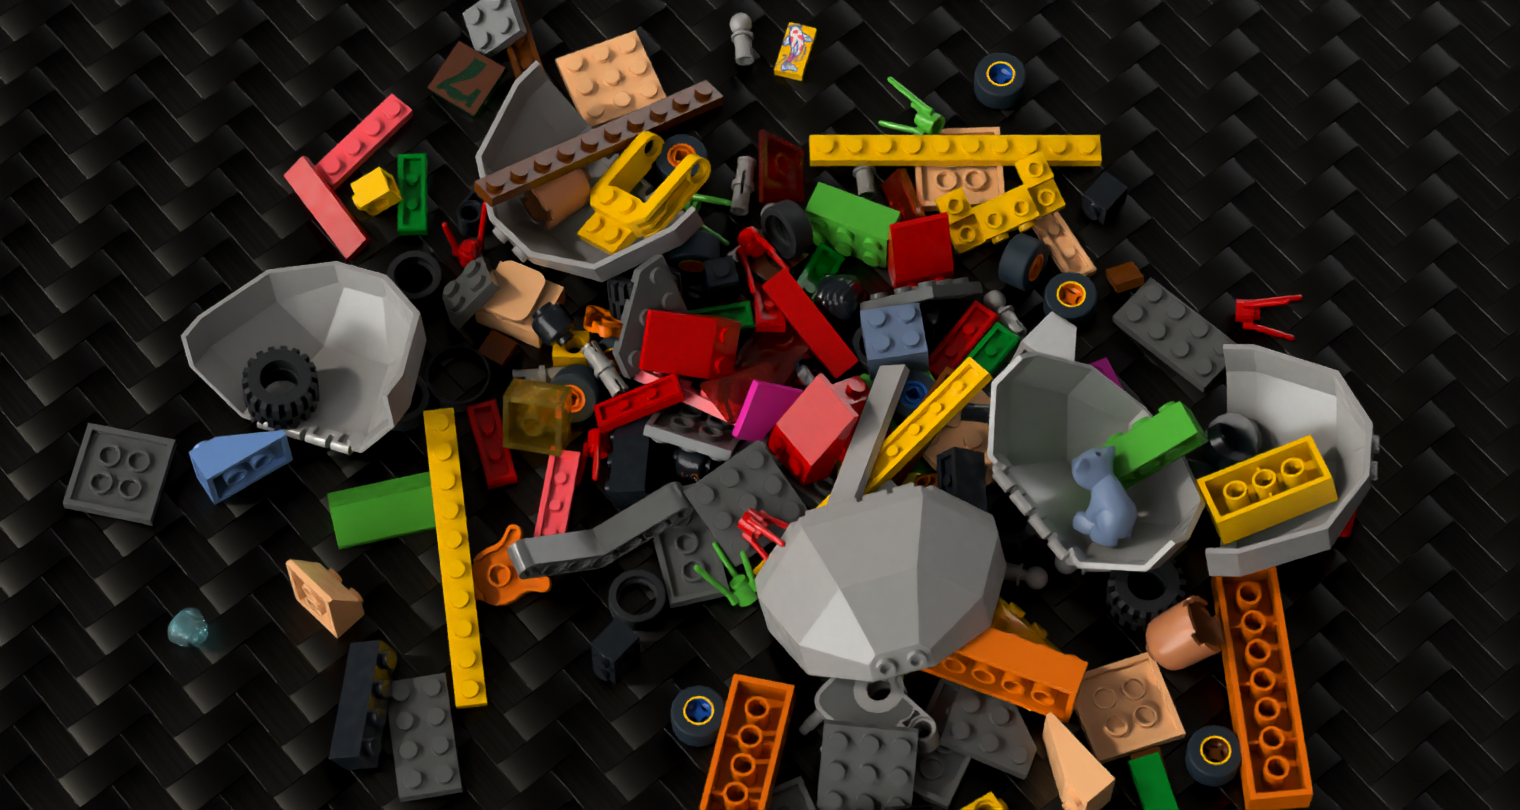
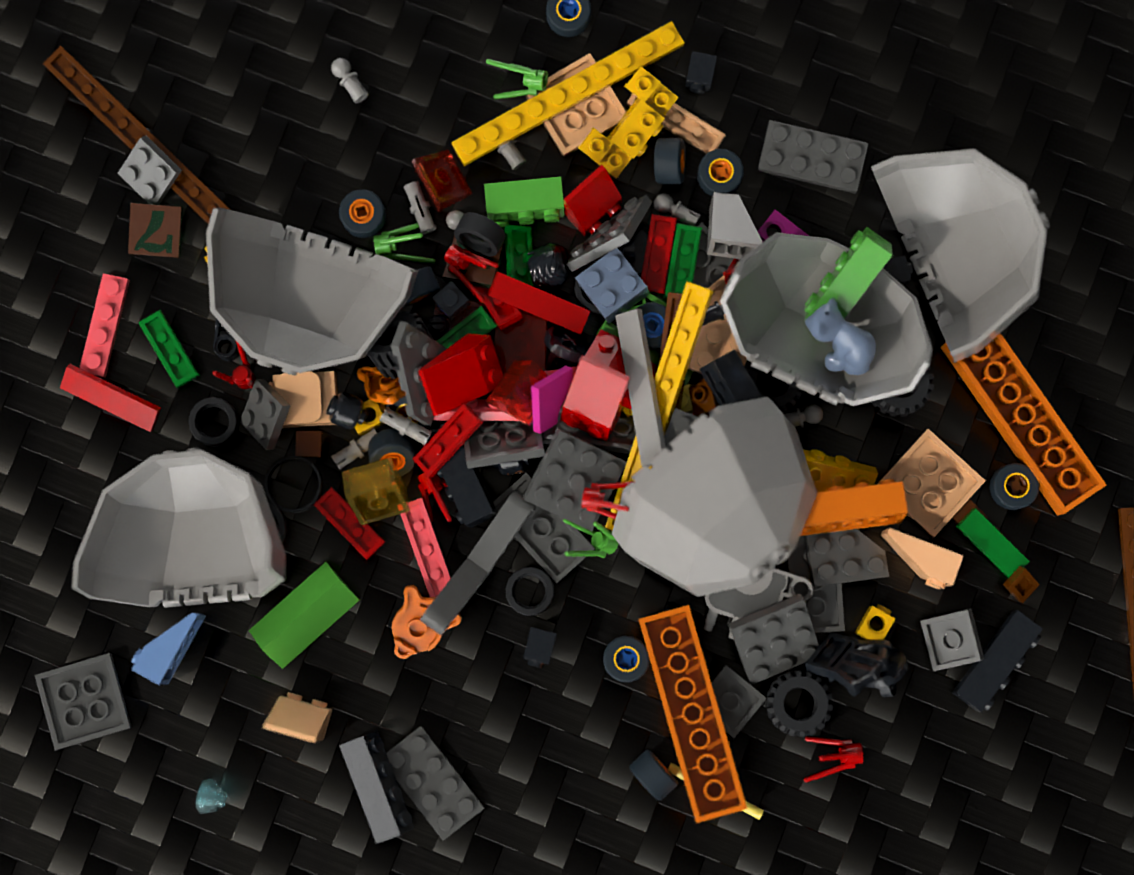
camera: 25 degrees left, 20 degrees up
black tyre [242,346,320,429] -> none
yellow brick [351,167,402,217] -> none
yellow plate [423,408,487,709] -> none
reddish brown plate [474,80,724,207] -> none
nougat cylinder [521,167,591,231] -> none
light nougat plate [556,30,666,129] -> none
yellow plate [577,131,711,256] -> none
tile [774,22,817,81] -> none
clear red tile [881,168,926,222] -> none
reddish brown tile [1105,261,1145,293] -> none
nougat cylinder [1146,596,1225,670] -> none
yellow brick [1197,434,1338,545] -> none
black tile [1203,412,1262,471] -> none
red plant [1235,295,1303,341] -> none

